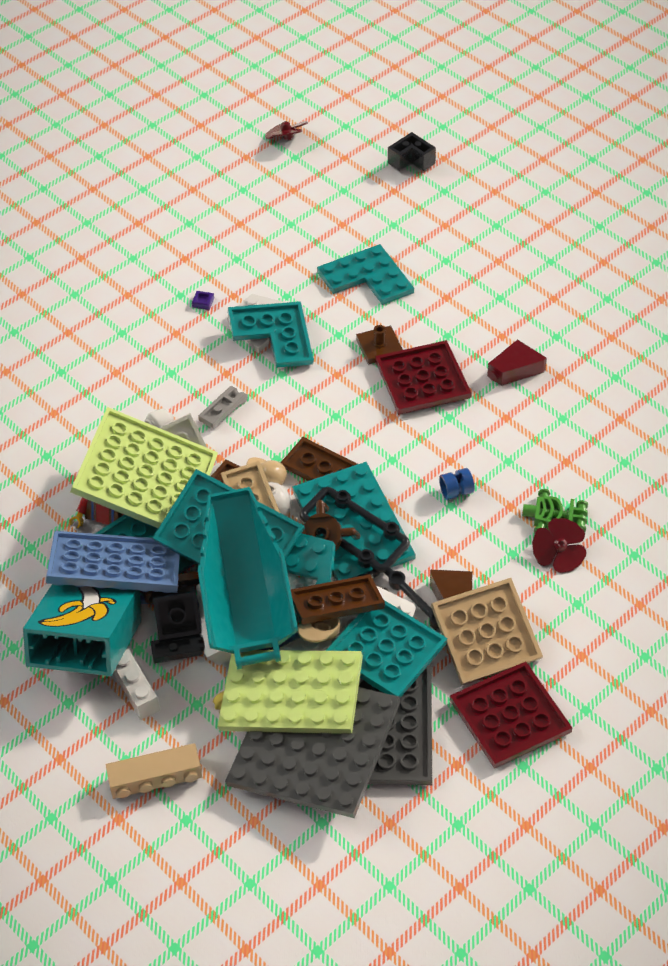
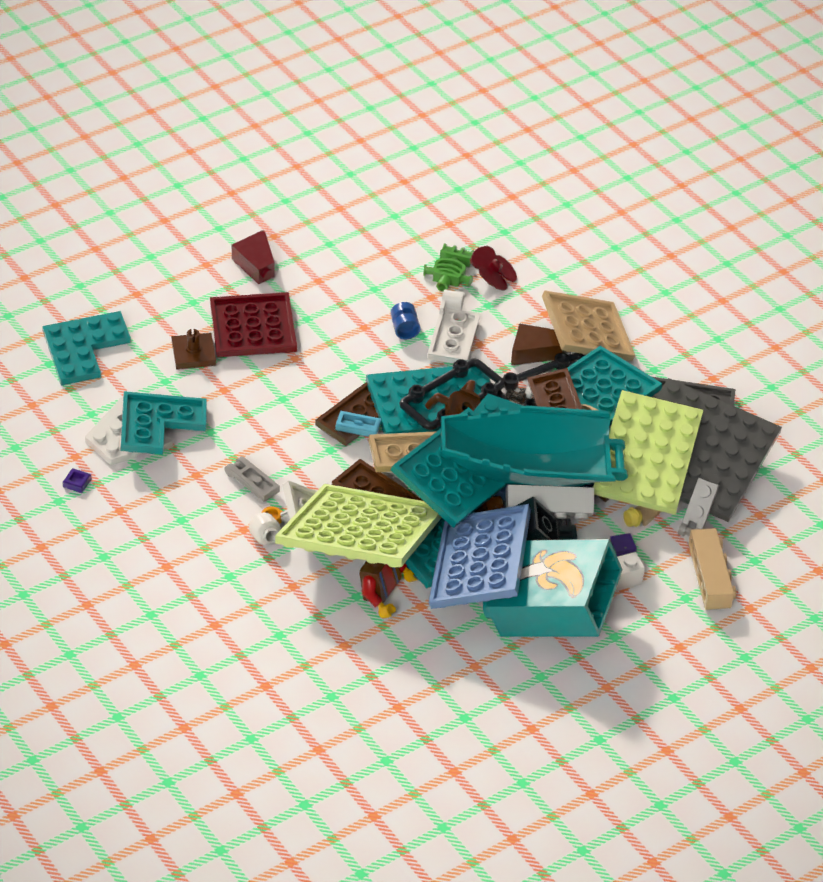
camera: 85 degrees left, 5 degrees down
tan cap [246,457,287,485] -> none
dark red plate [450,661,573,769] -> none
none -> medium azure tile [335,411,381,437]
none -> white hinge [427,289,480,364]
none -> dark purple tile [609,533,637,557]
none -> light grey plate [678,478,720,536]

